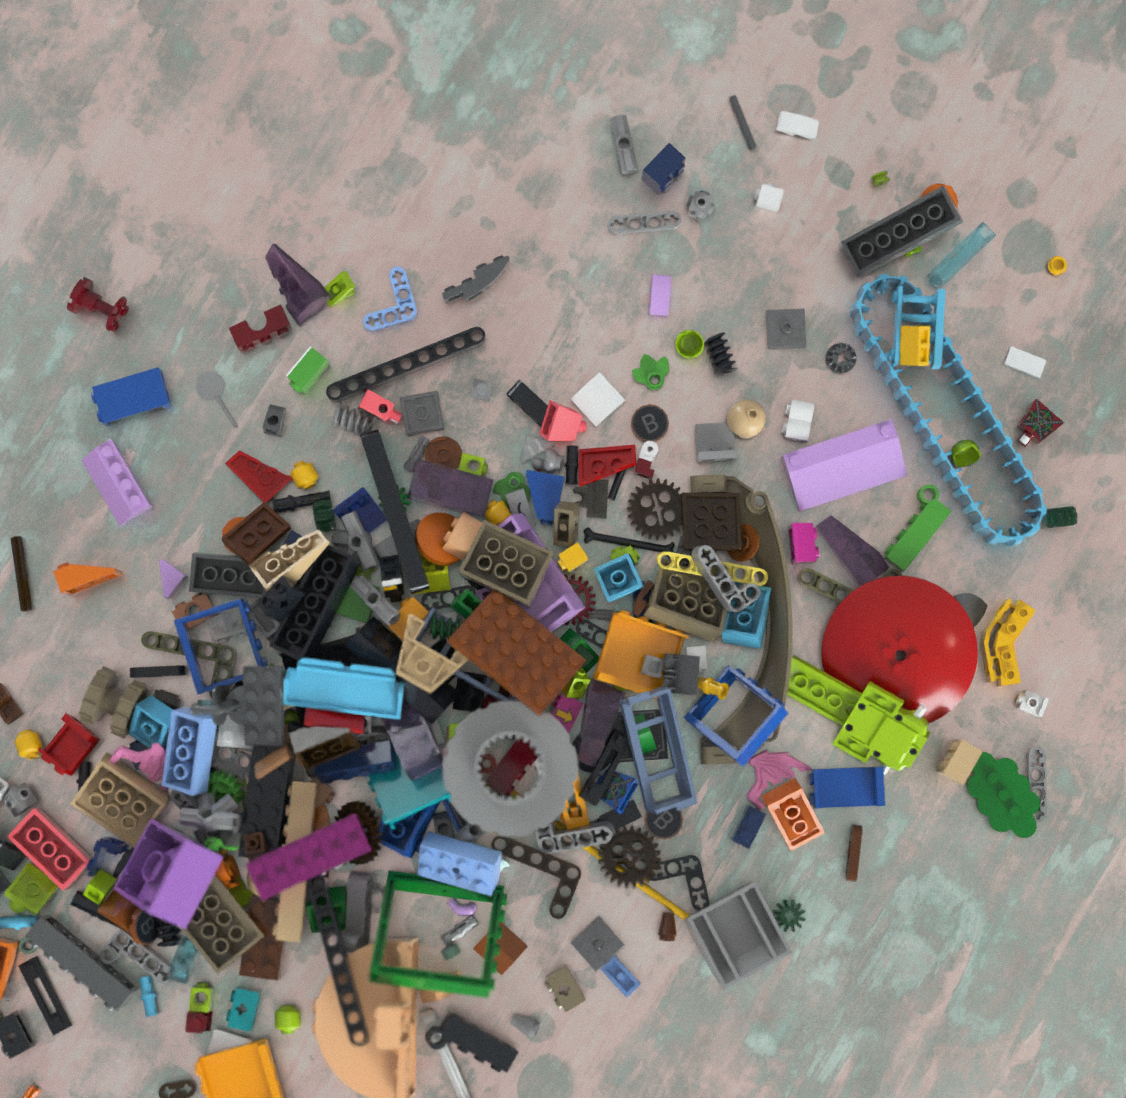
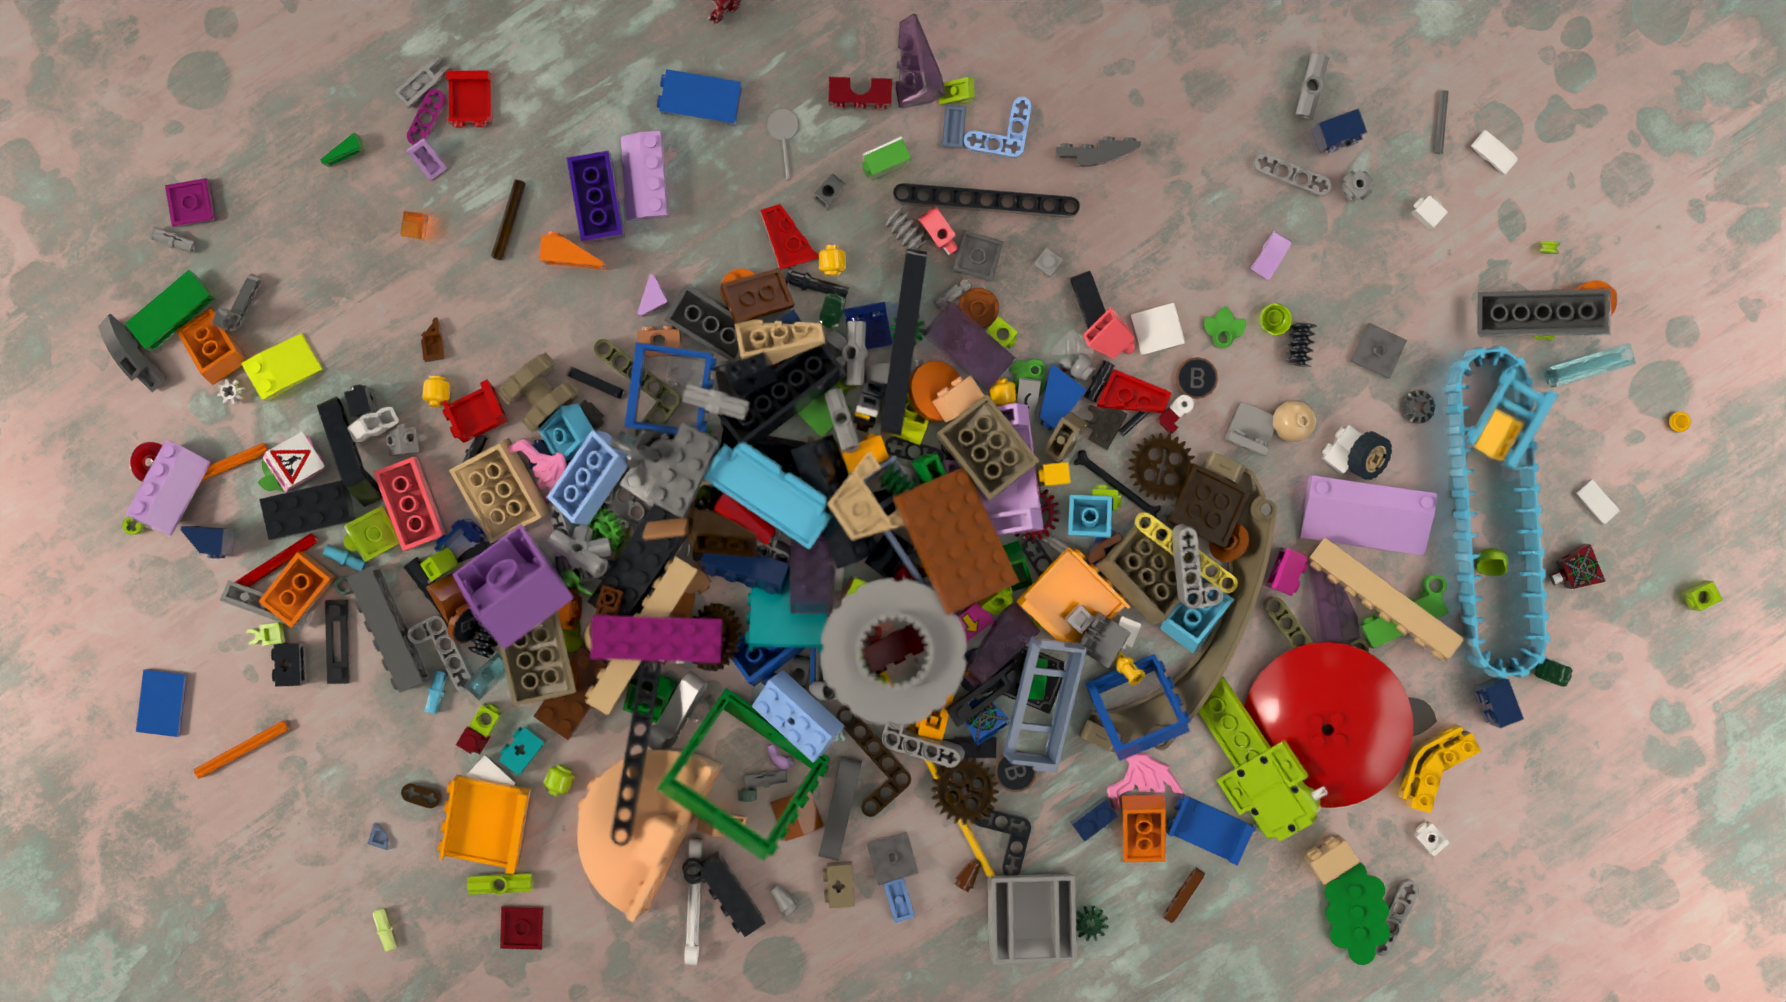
camera: 25 degrees right, 5 degrees up
none -> dark purple brick [567,151,625,244]
none -> light grey piece [682,384,749,420]
none -> dark grey beam [818,757,862,861]
none -> sand blue tile [942,105,966,149]
none -> tan brick [1308,538,1464,661]
none -> black wheel [1347,431,1392,480]
none -> dark blue brick [1475,678,1524,728]

